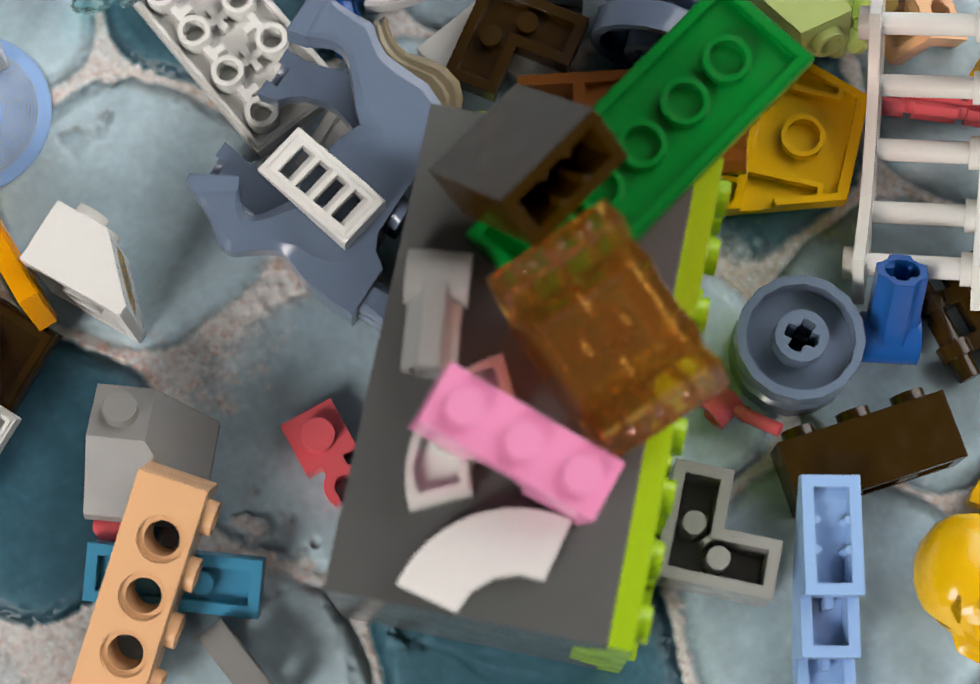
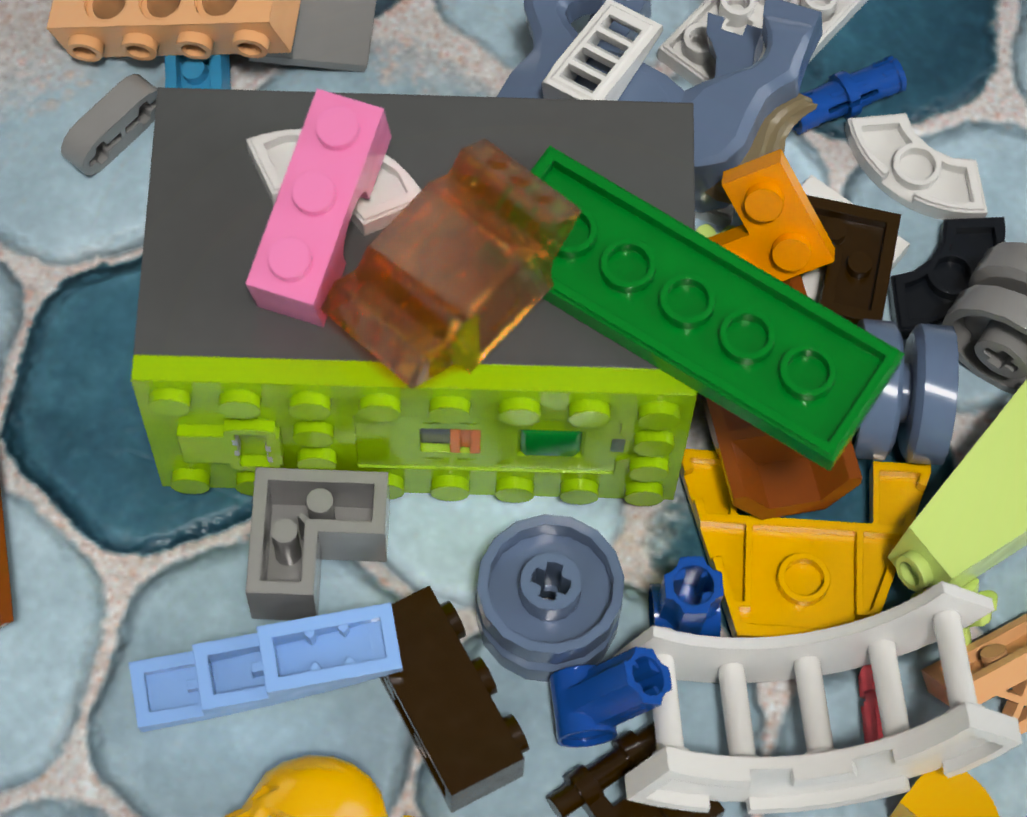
camera: 75 degrees right, 10 degrees down
white tile [396,508,572,614] -> none
light grey piece [400,247,473,379] -> none
dark brown brick [428,84,628,248] -> none
coral hand [700,386,783,437] -> none
none -> blue piece [648,556,724,637]
none -> light orange plate [709,149,835,281]

